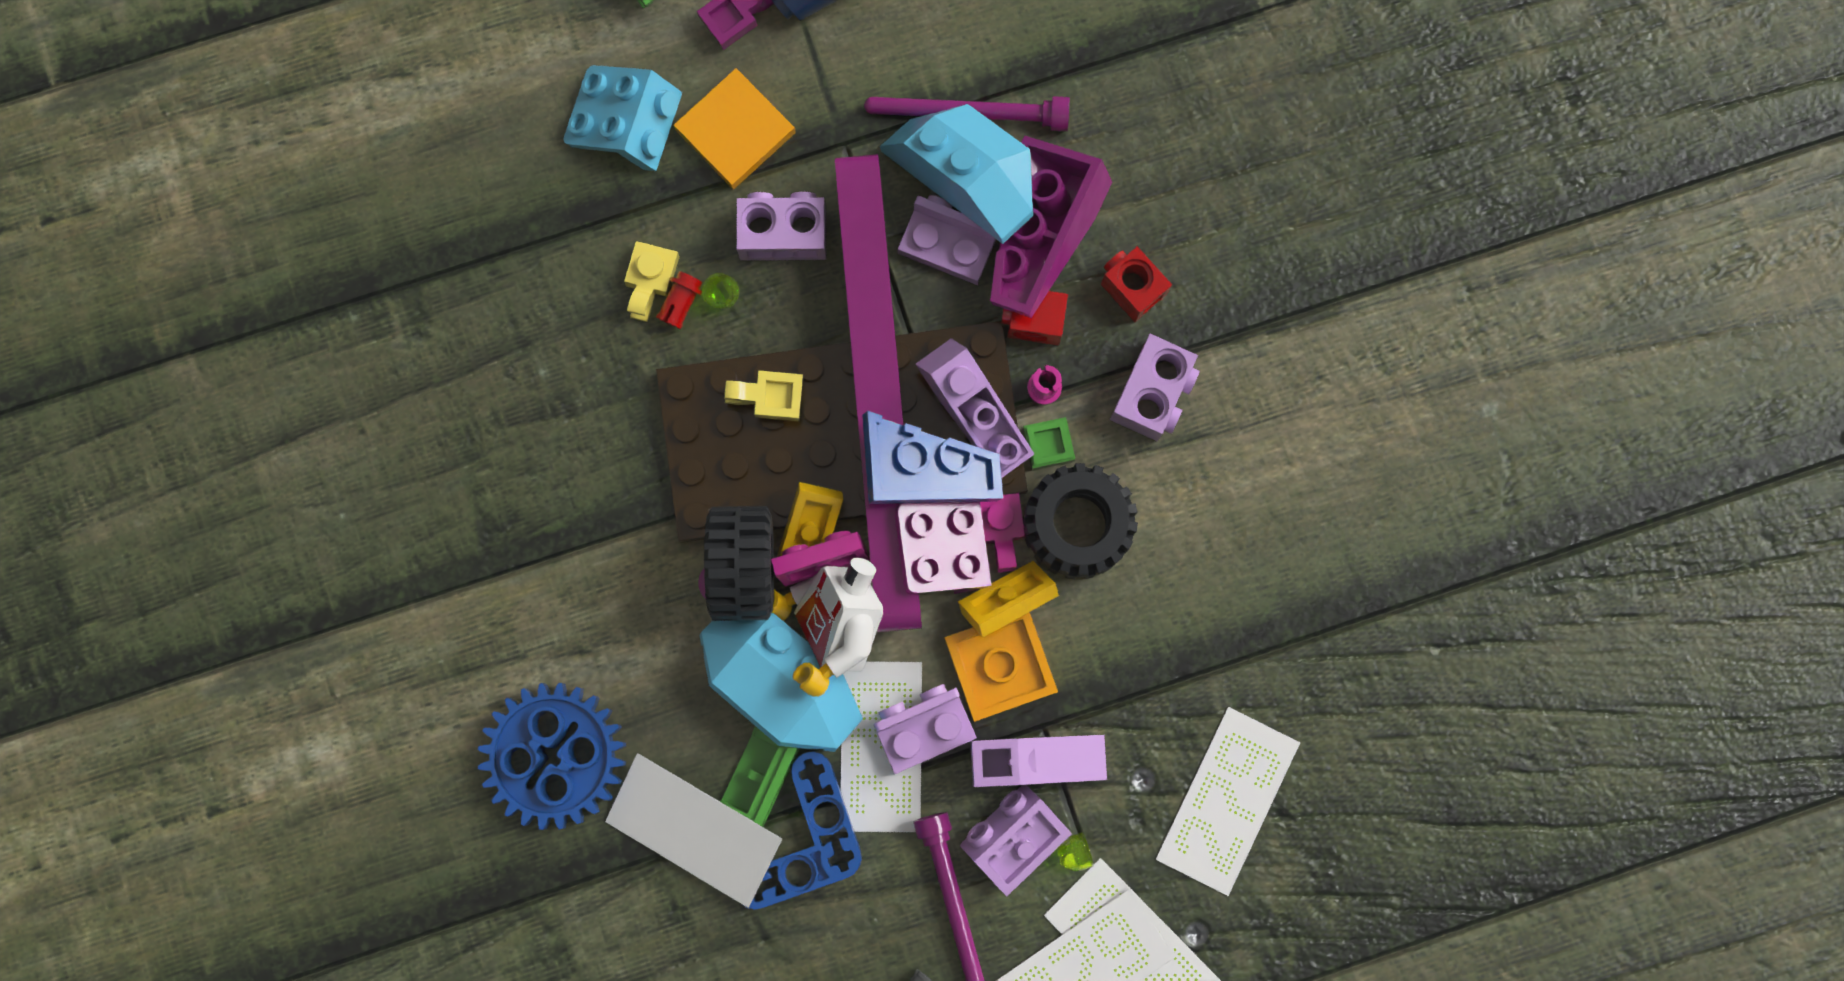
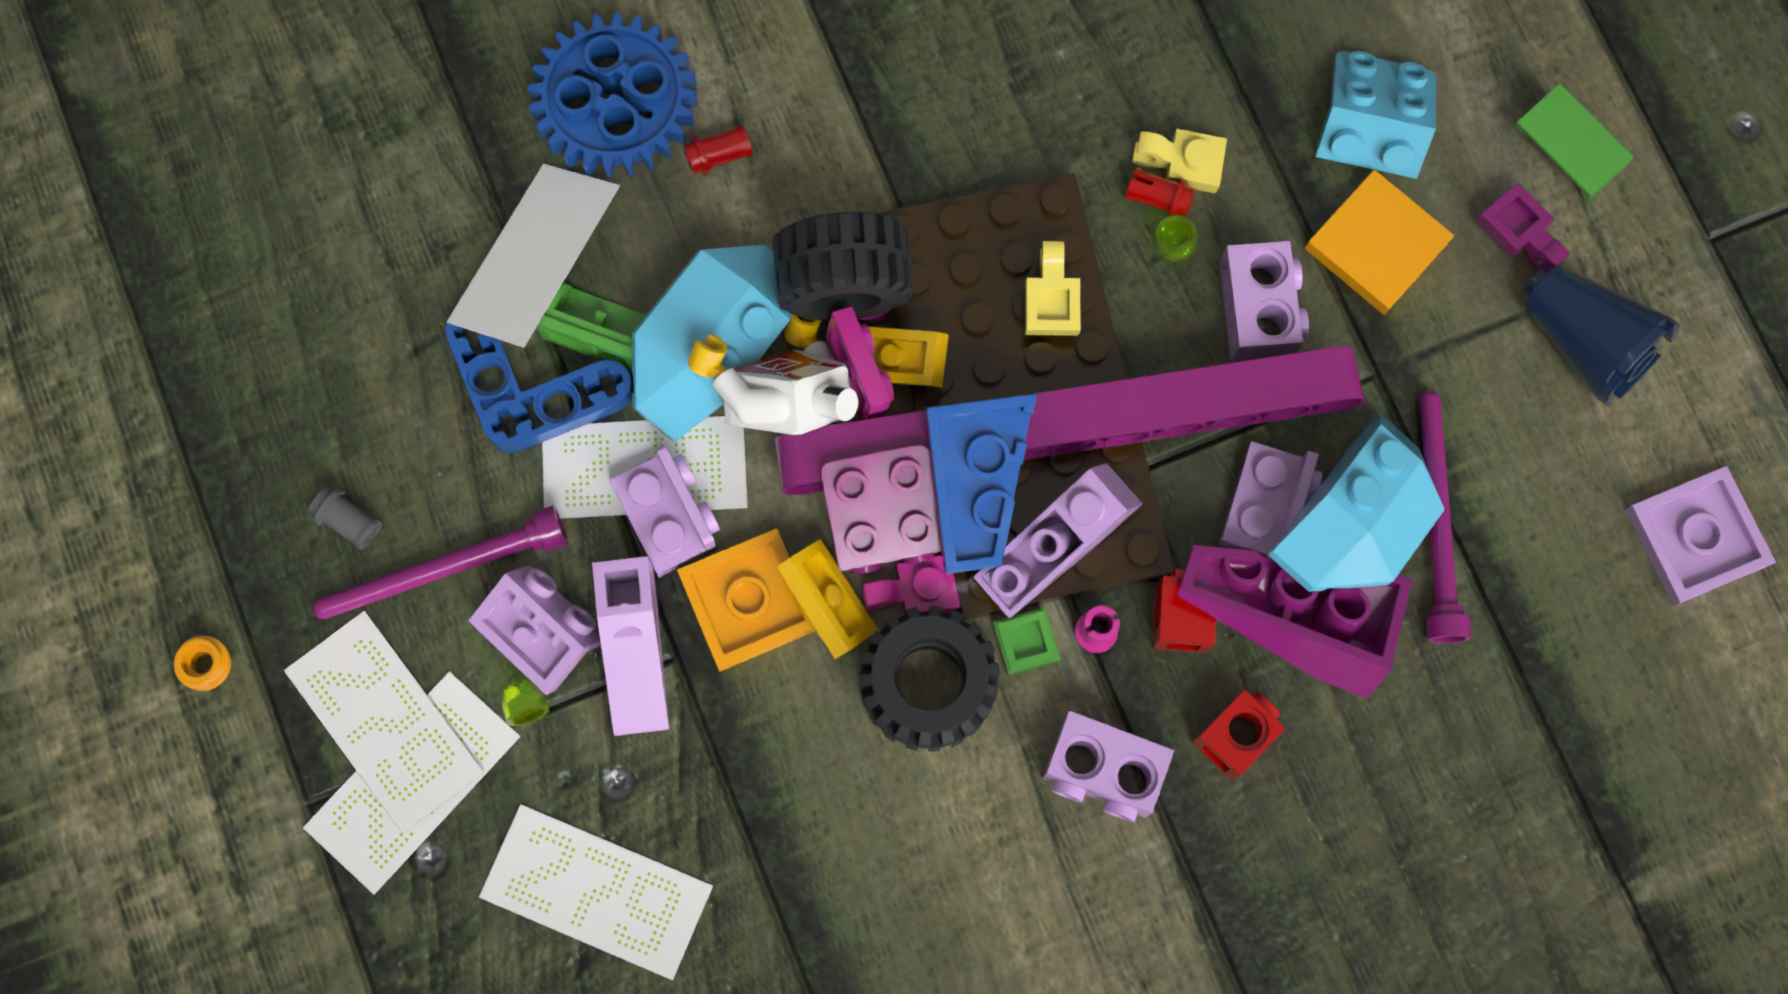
camera: 85 degrees right, 5 degrees down
none -> red pin [683,125,753,176]

